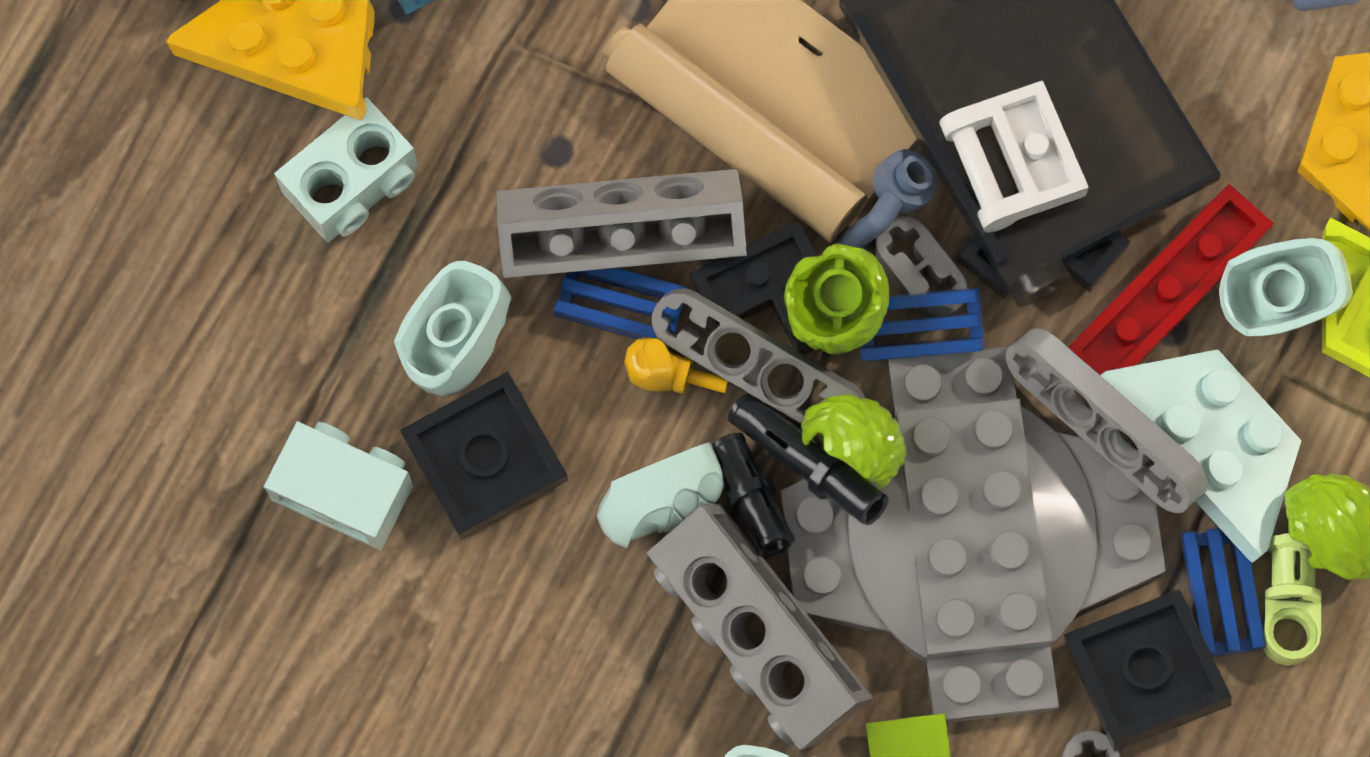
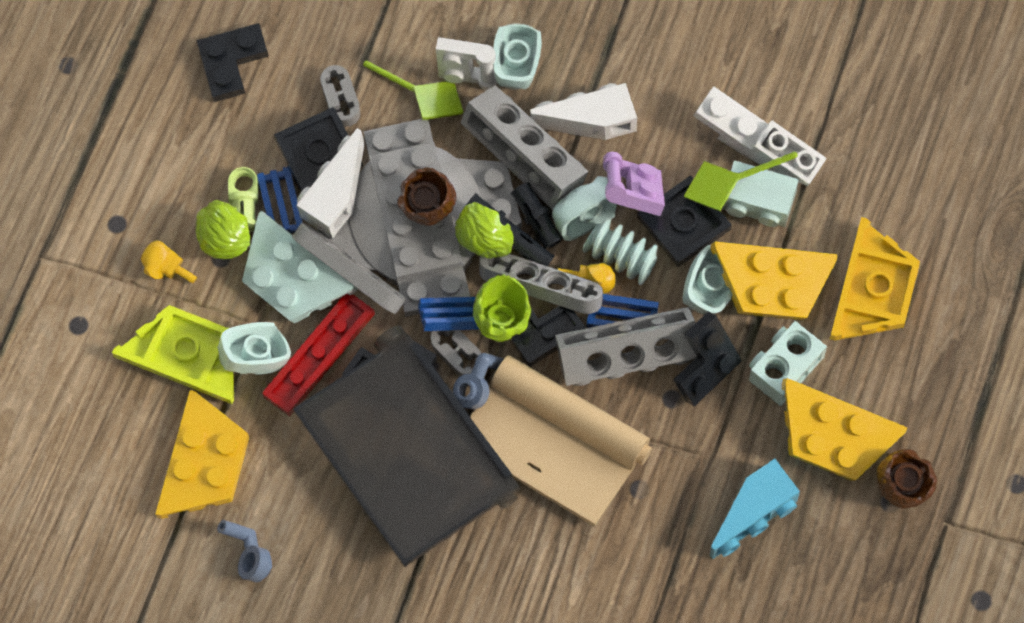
camera: 175 degrees right, 5 degrees down
white plate [939,80,1089,233] -> none
none -> white slope [297,128,365,239]
none -> reddish brown hair [397,168,457,226]
none -> white slope [530,83,637,140]
none -> light aqua piece [582,217,658,286]
none -> lavender plate [603,152,665,216]
none -> black plate [673,311,742,407]
none -> lime piece [684,152,798,211]
none -> white slope [693,86,827,186]
none -> yellow wing [710,242,837,320]
none -> yellow wing [830,217,920,341]

